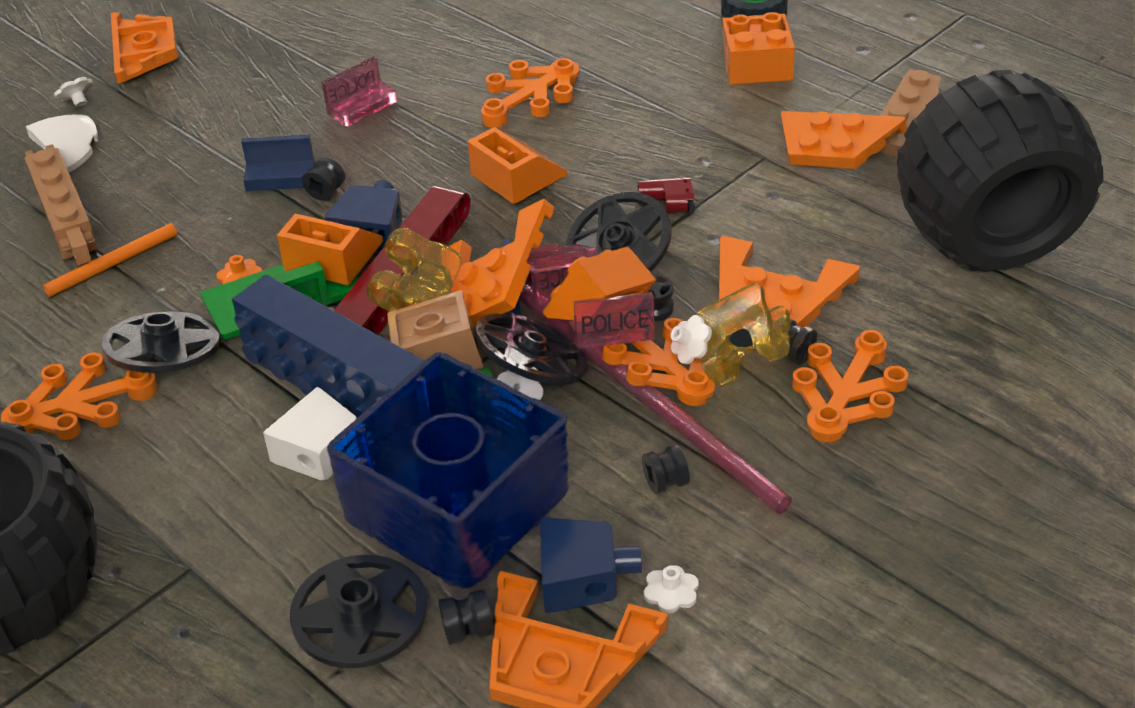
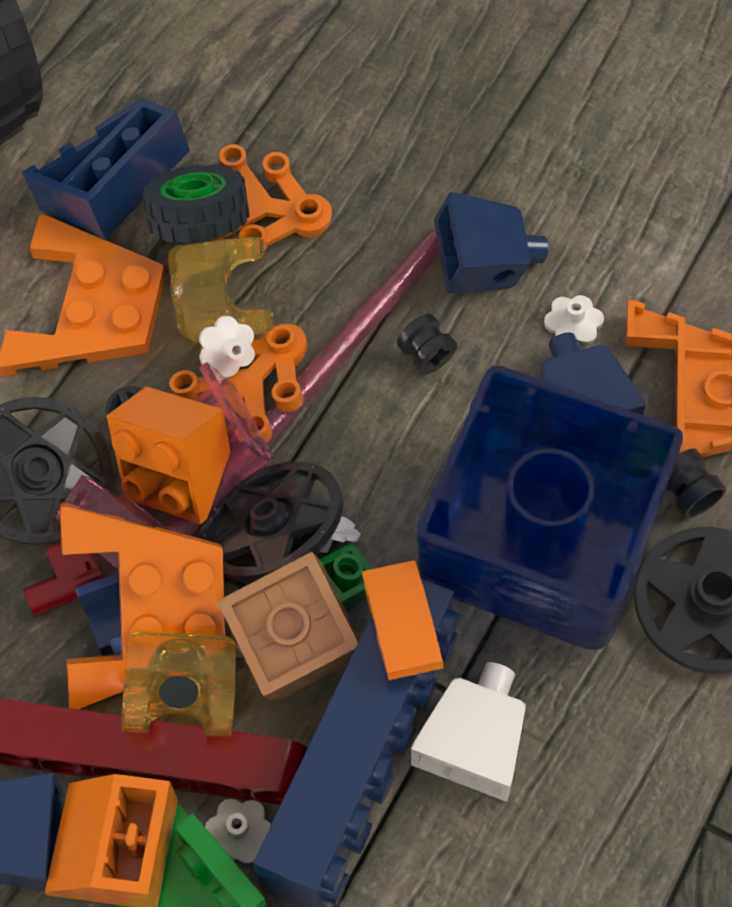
camera: 105 degrees left, 20 degrees up
none -> dark blue wedge [22,98,190,240]
none -> black wheel [142,165,250,244]
none -> orange slope [362,560,443,680]
none -> dark blue torso [434,192,548,293]

